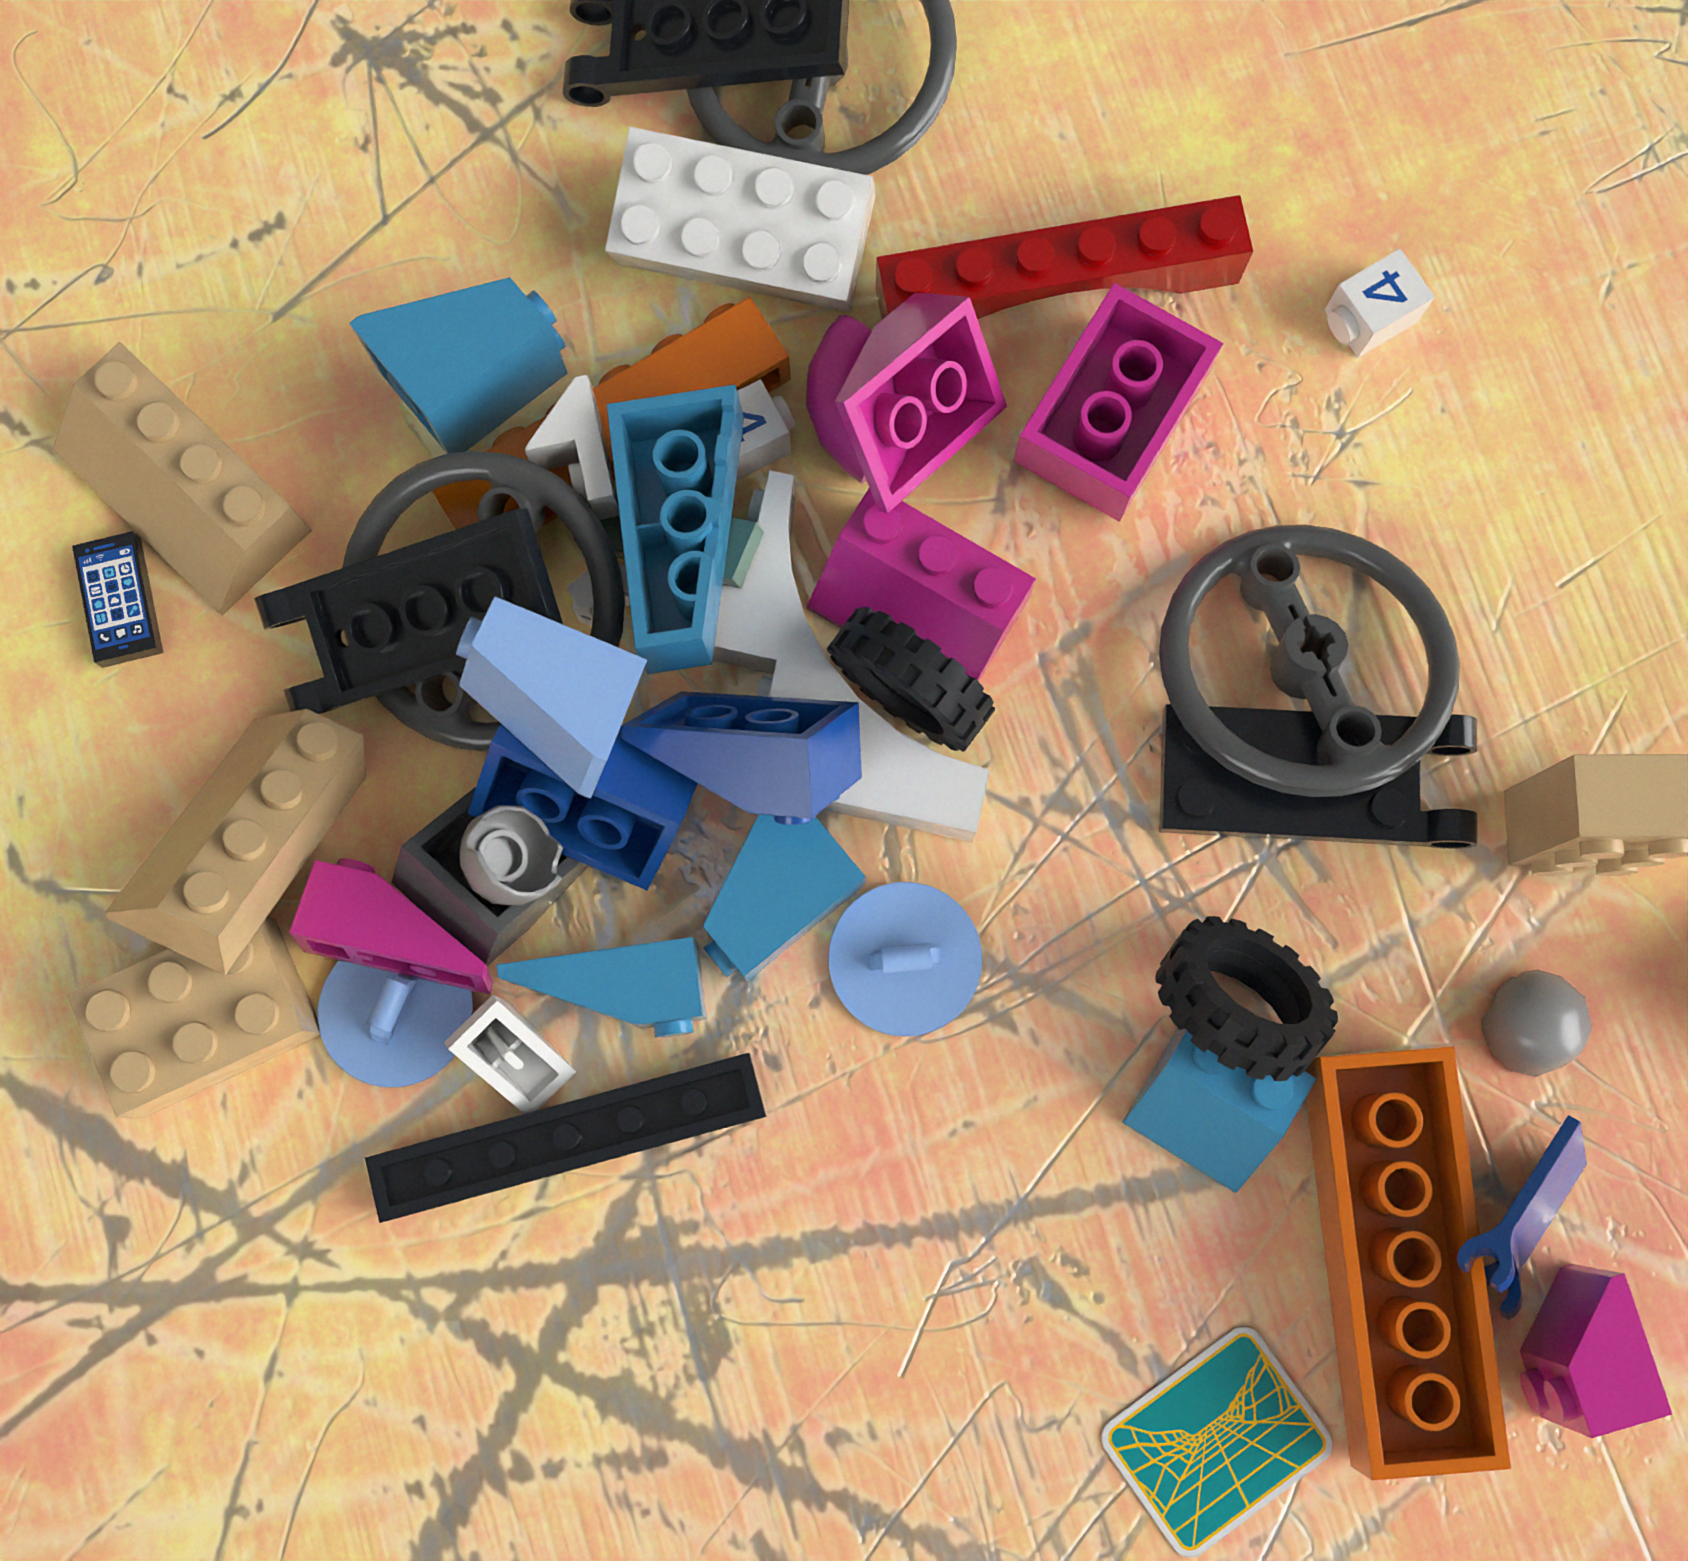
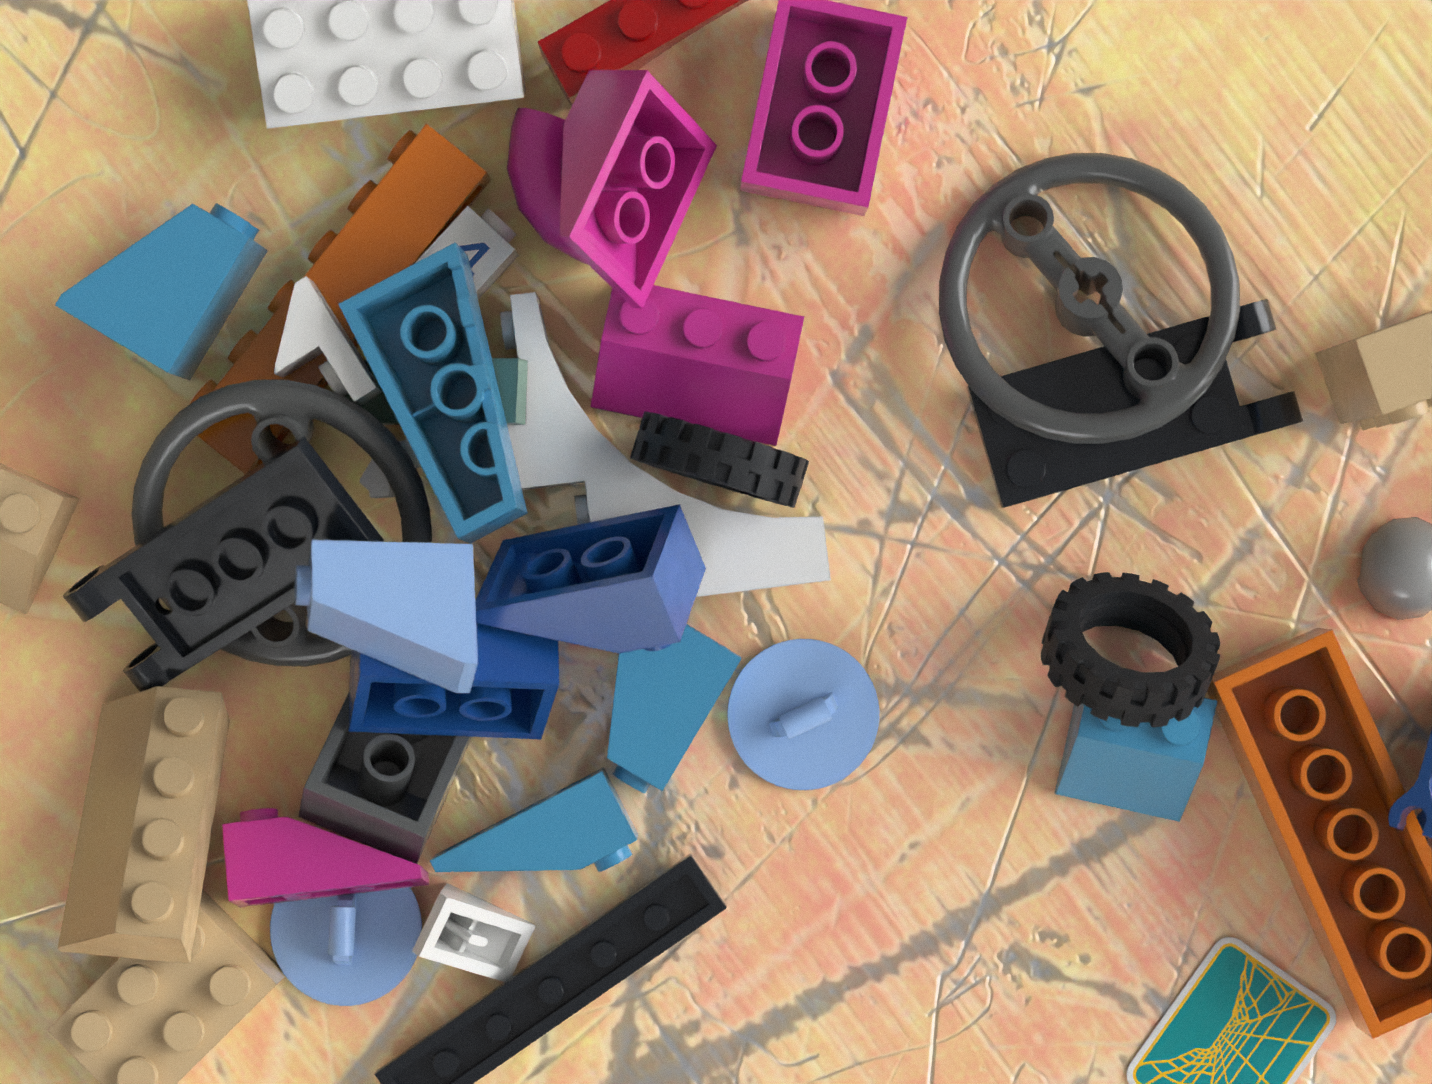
camera: 20 degrees left, 10 degrees up
light grey hair [460,805,563,906] -> none

